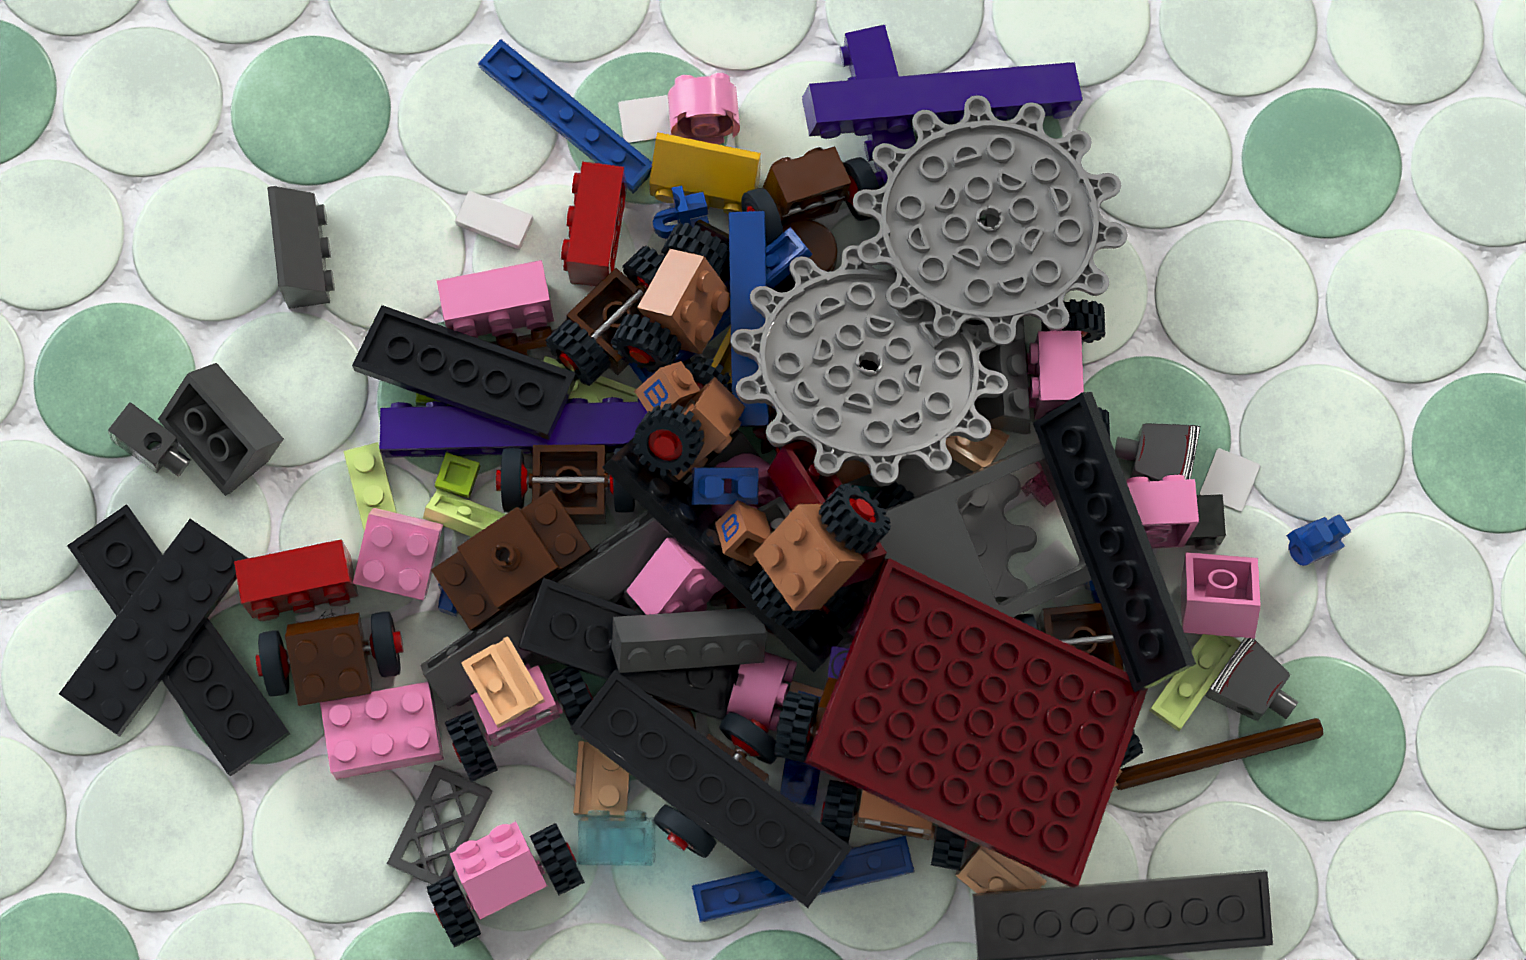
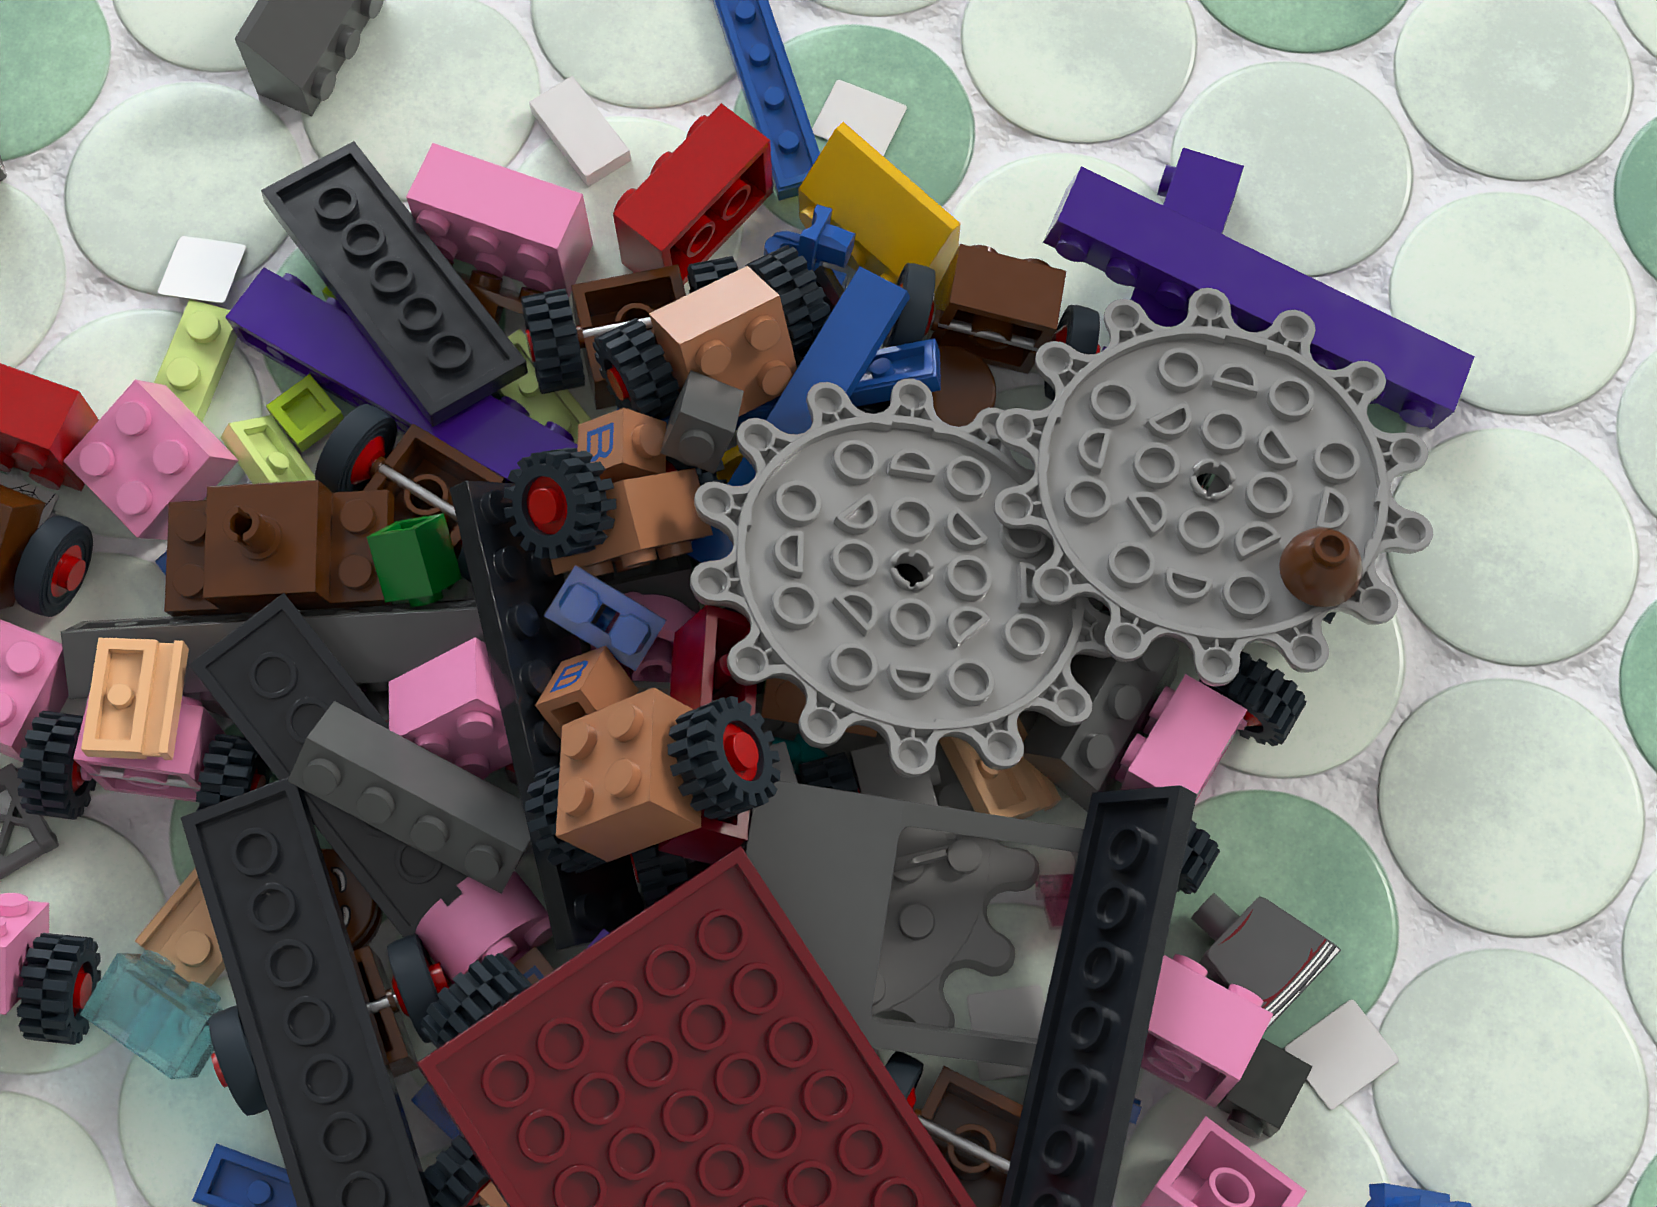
camera: 35 degrees right, 5 degrees down
dark grey slope [158,363,284,496] -> none
bright pink brick [668,73,740,145] -> none
none -> white sticker [158,236,246,303]
none -> green brick [367,513,462,607]
none -> dark grey brick [660,370,744,474]
none -> reddish brown brick [1279,527,1363,607]

